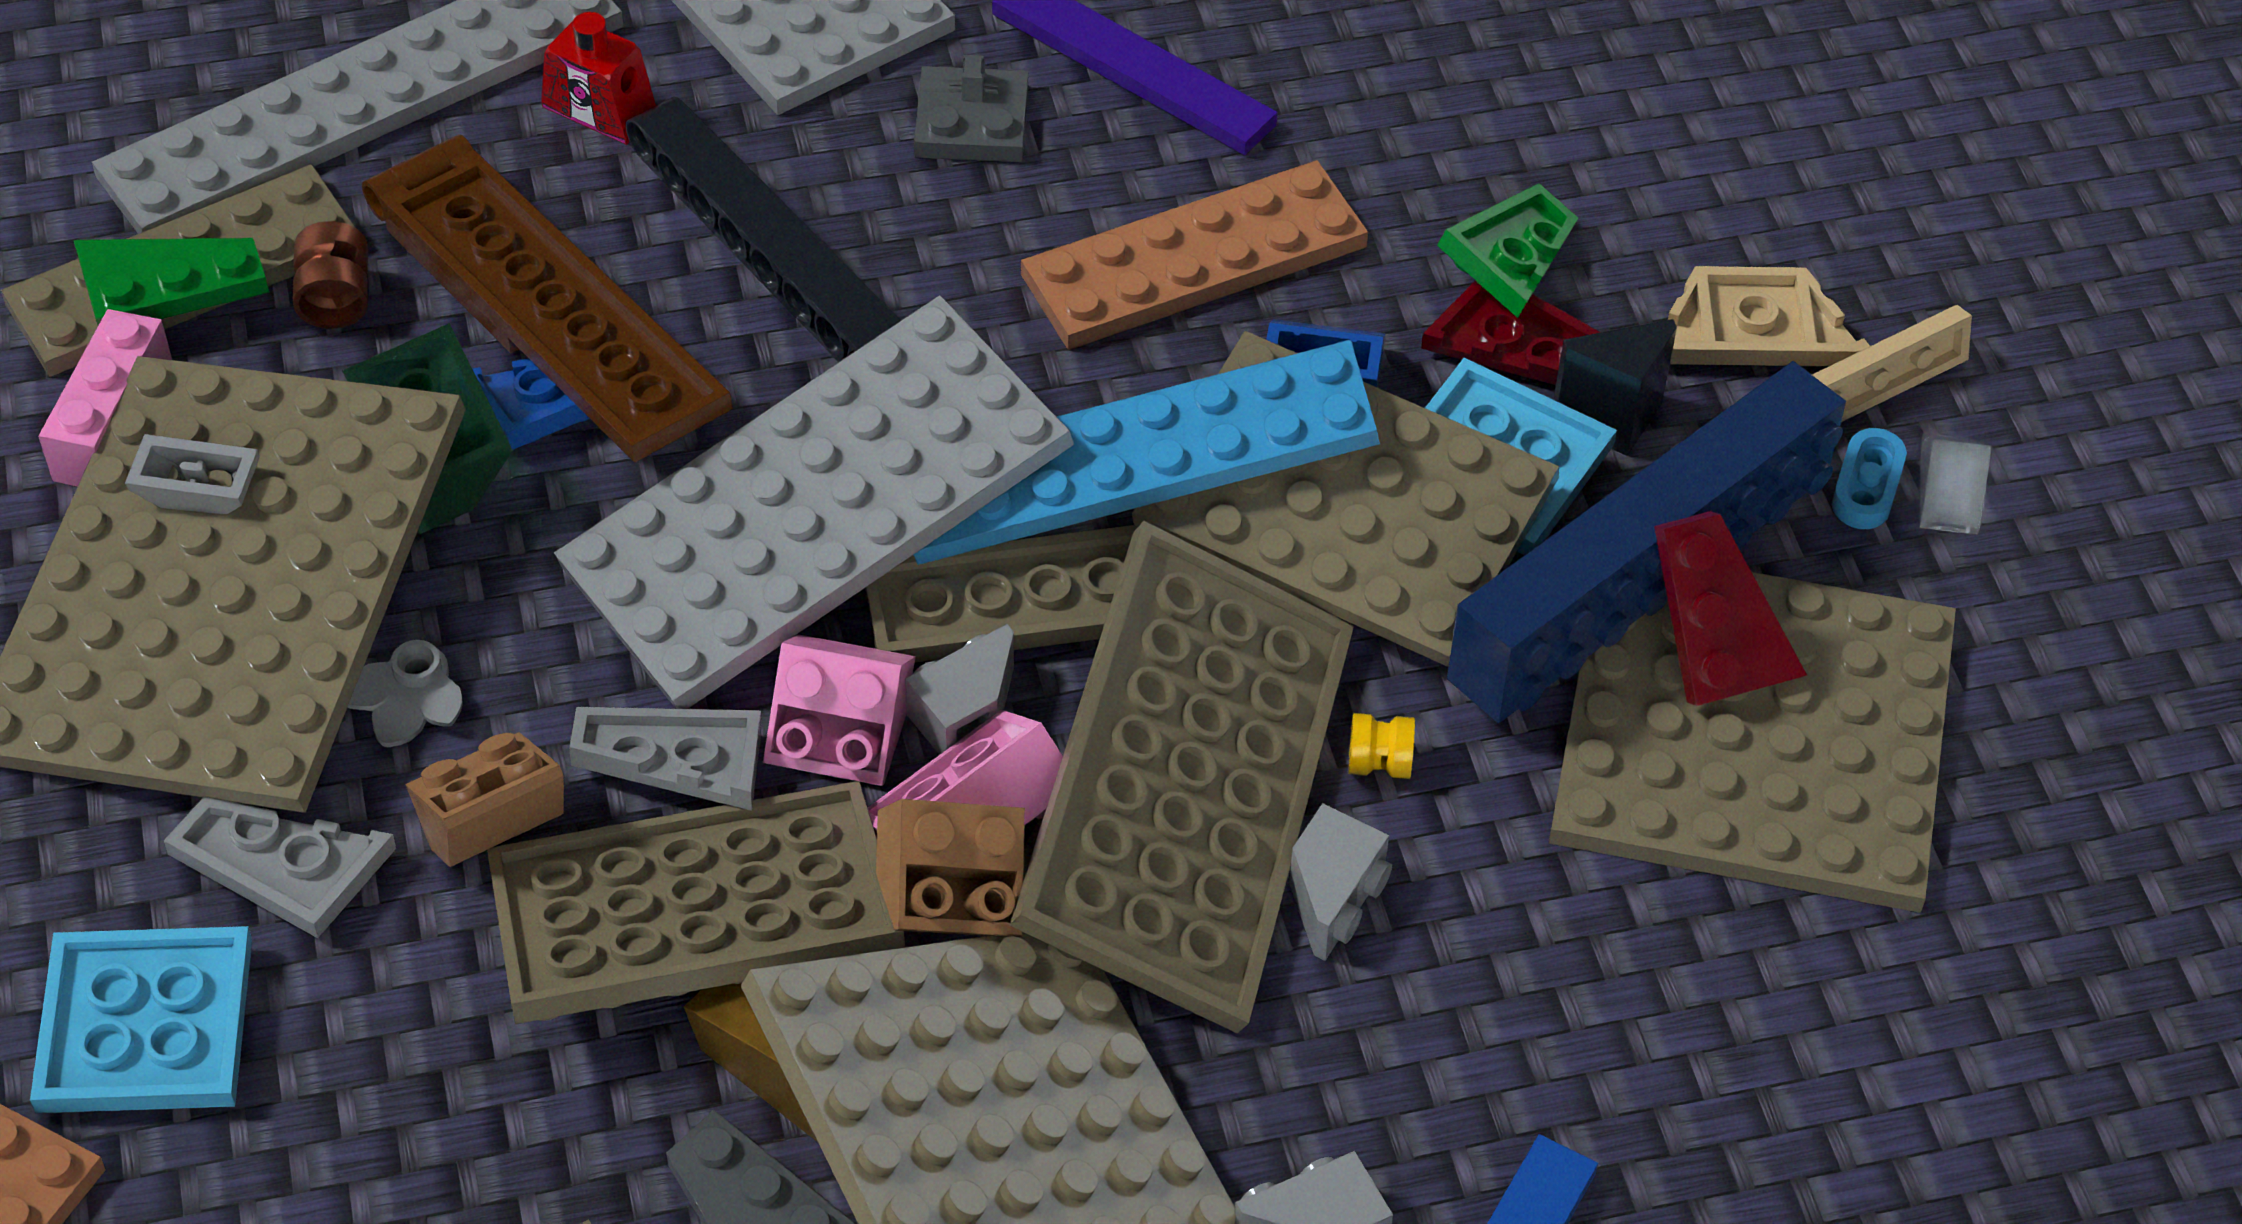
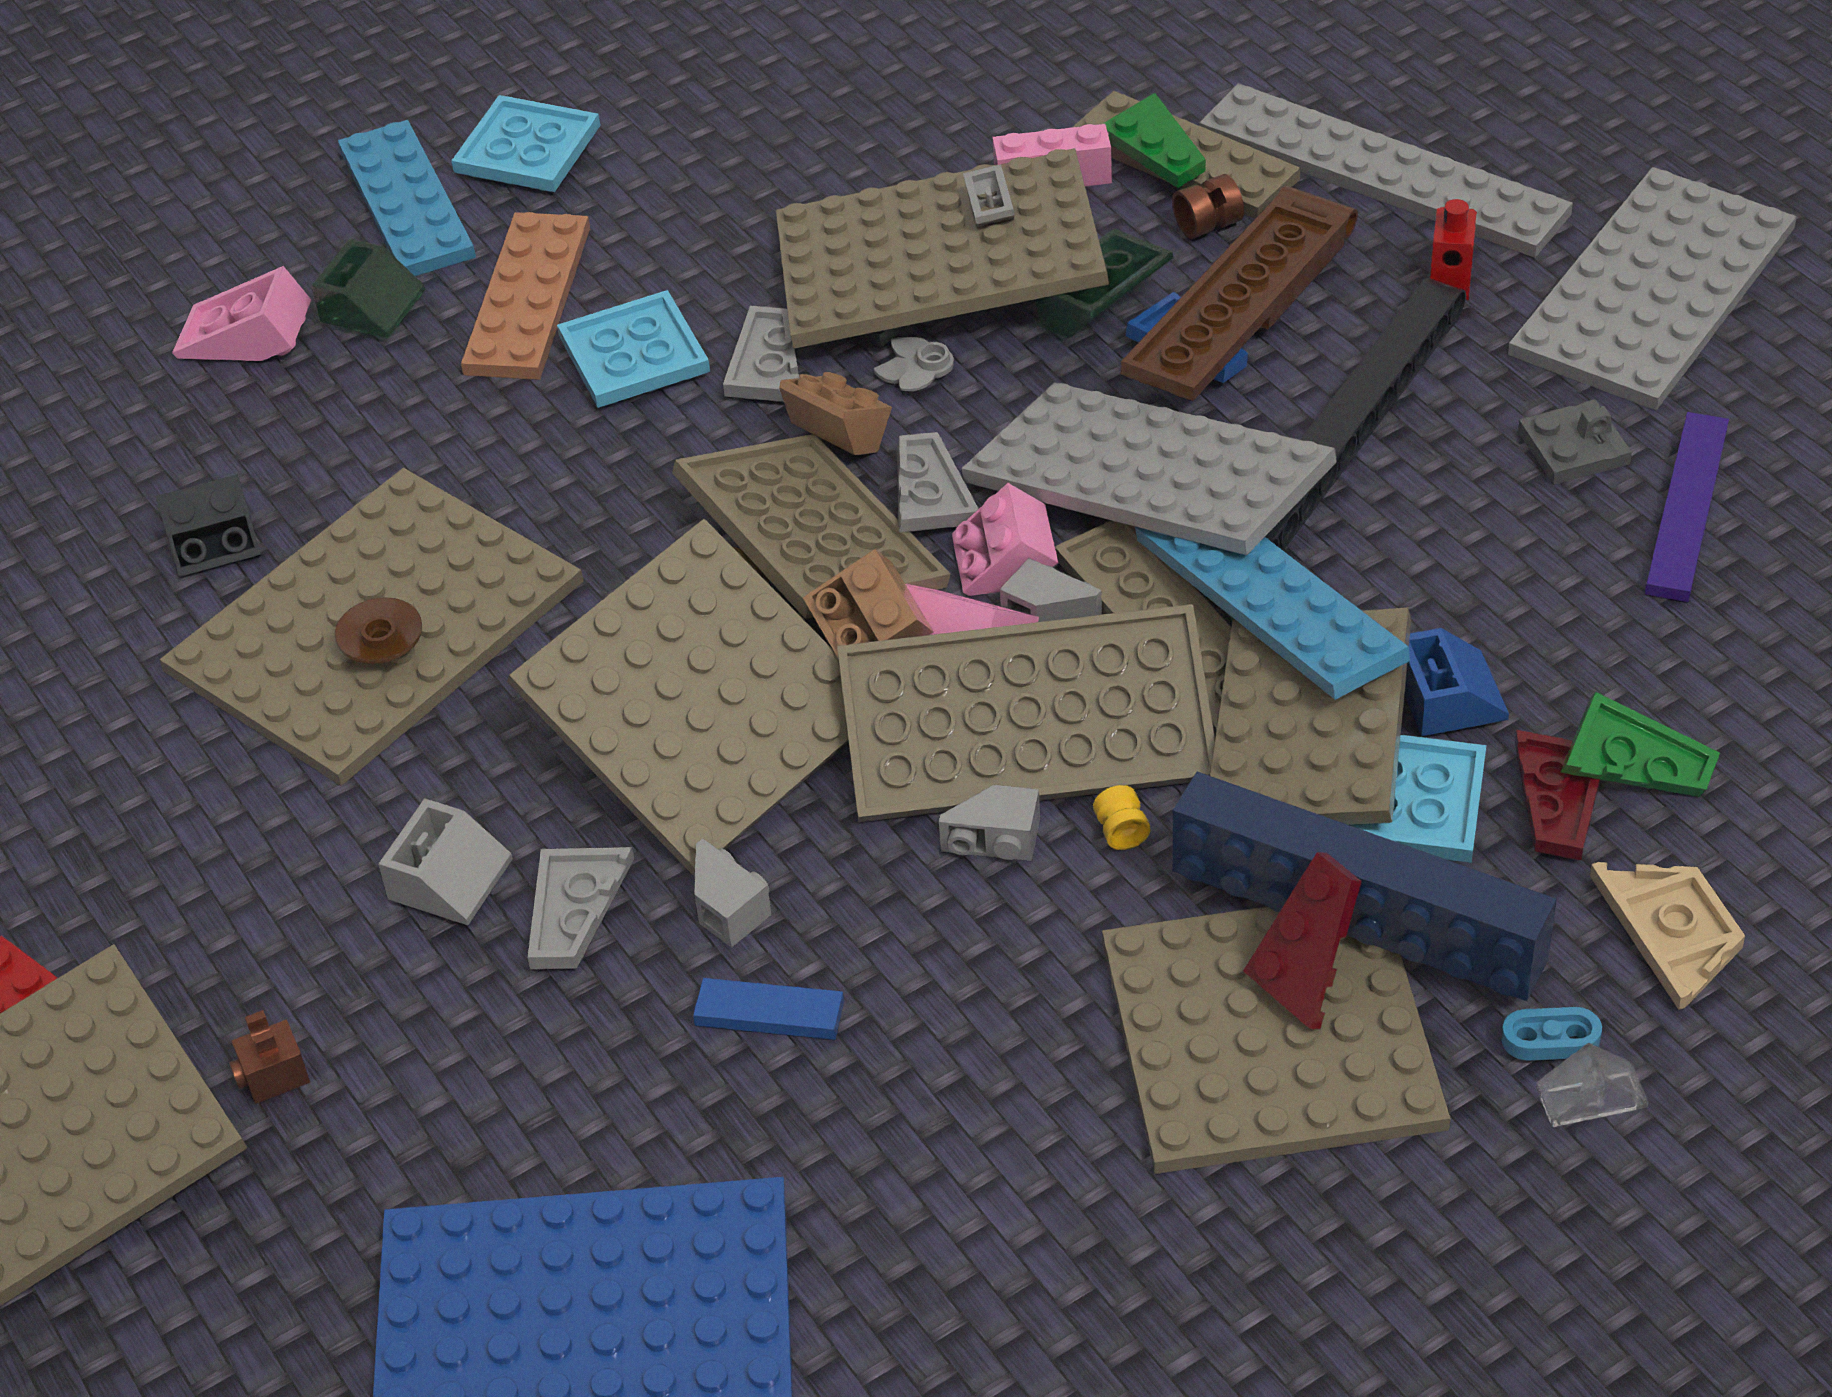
camera: 75 degrees right, 5 degrees down
nougat plate [1021,160,1368,350] -> none
black slope [1554,319,1677,456] -> none
tan plate [1812,305,1972,422] -> none

